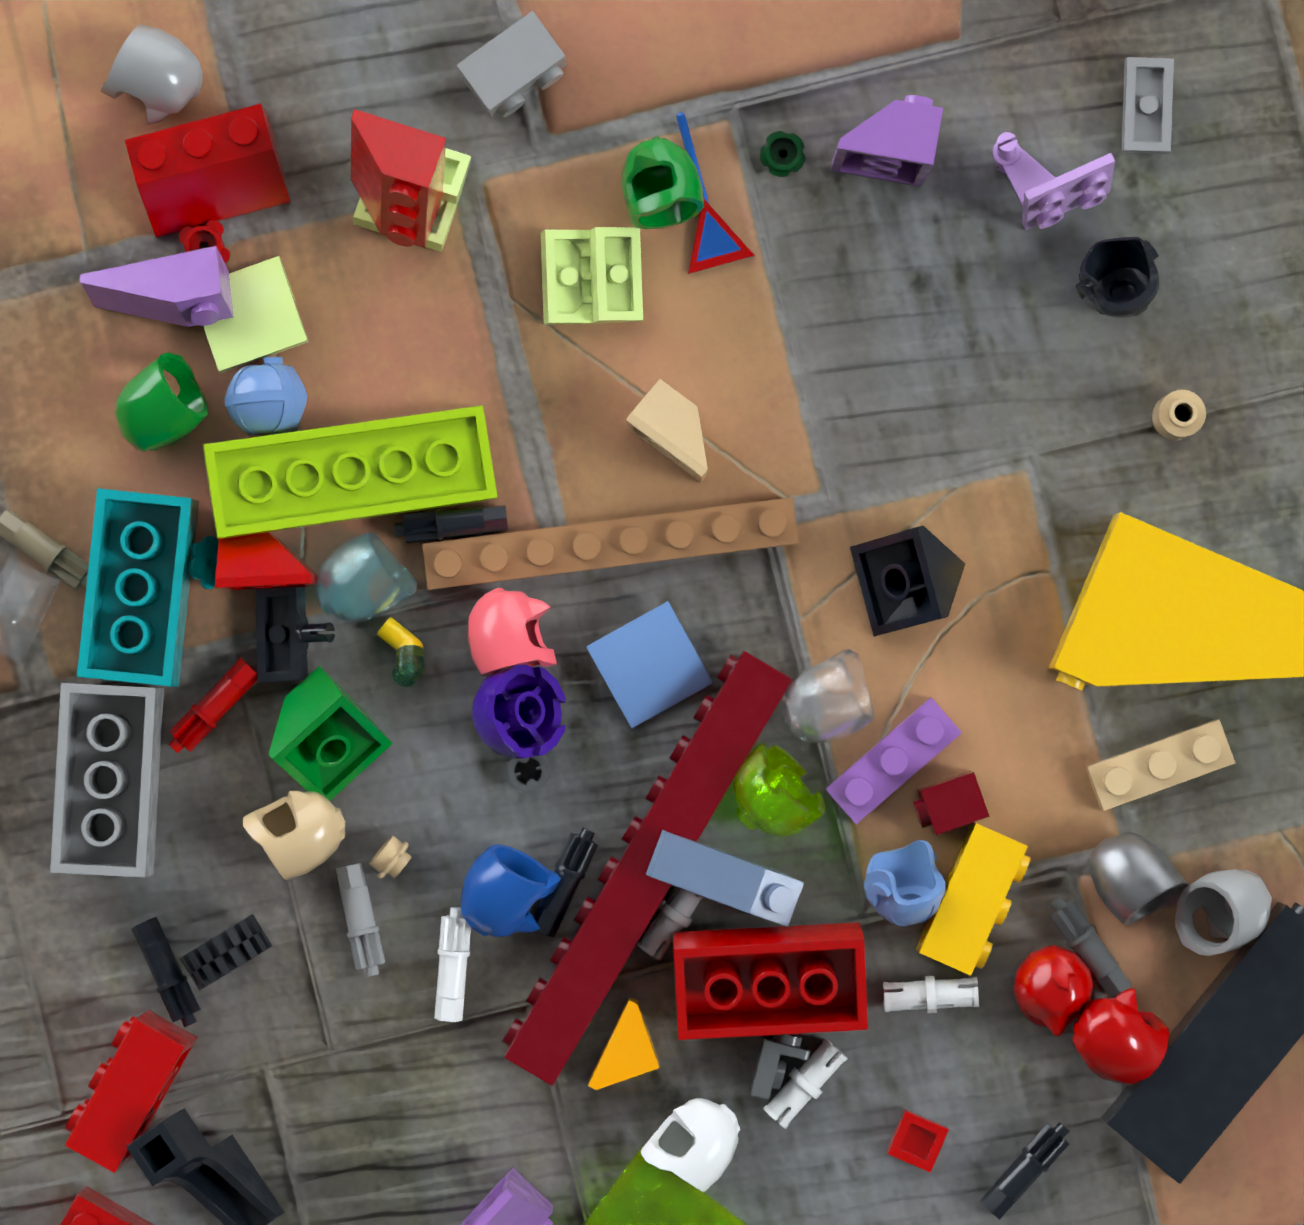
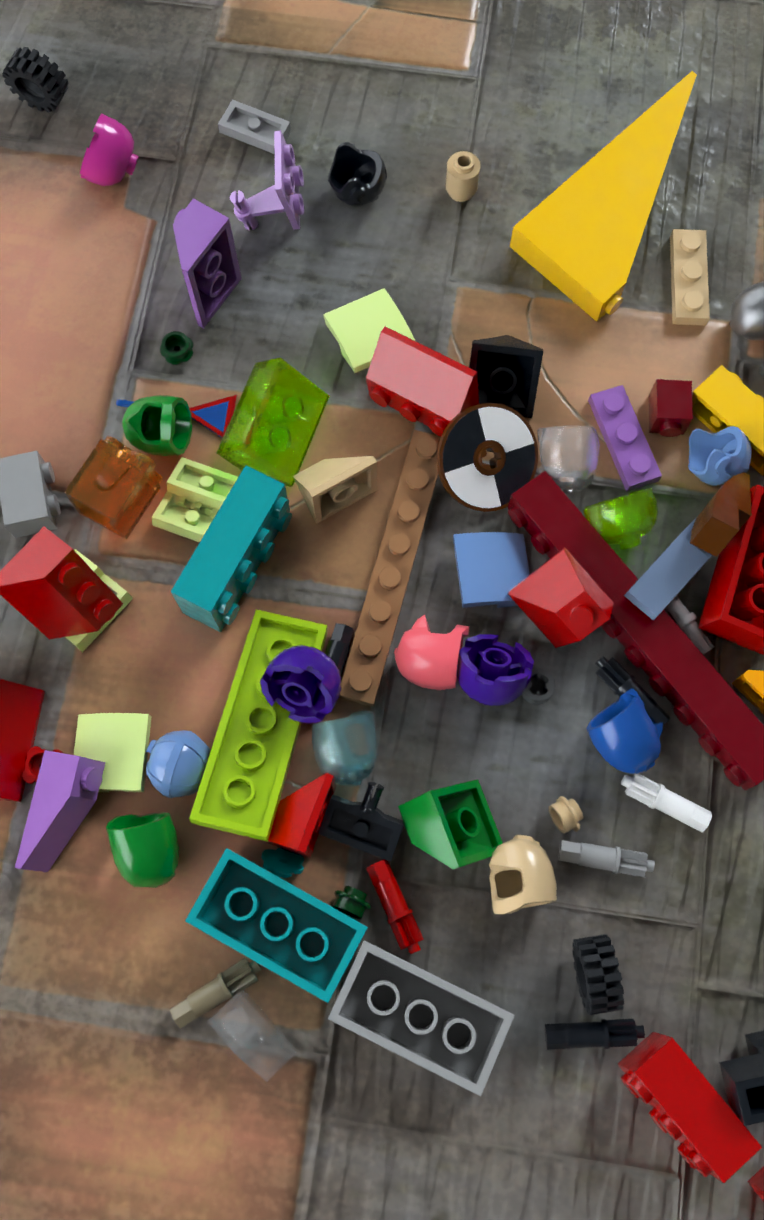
camera: 70 degrees left, 15 degrees down
arm [376,617,425,687] -> none
none -> clear orange piece [64,436,163,540]
none -> teal brick [171,465,292,632]
none -> clear neon green slope [216,357,330,487]
none -> dark purple cylinder [260,645,341,723]
none -> yellowish green slope [323,288,415,373]
none -> dark green plate [332,886,371,919]
none -> slope [366,326,479,437]
none -> piece [437,403,538,512]
none -> red slope [507,547,614,648]
none -> reddish brown slope [690,472,752,557]

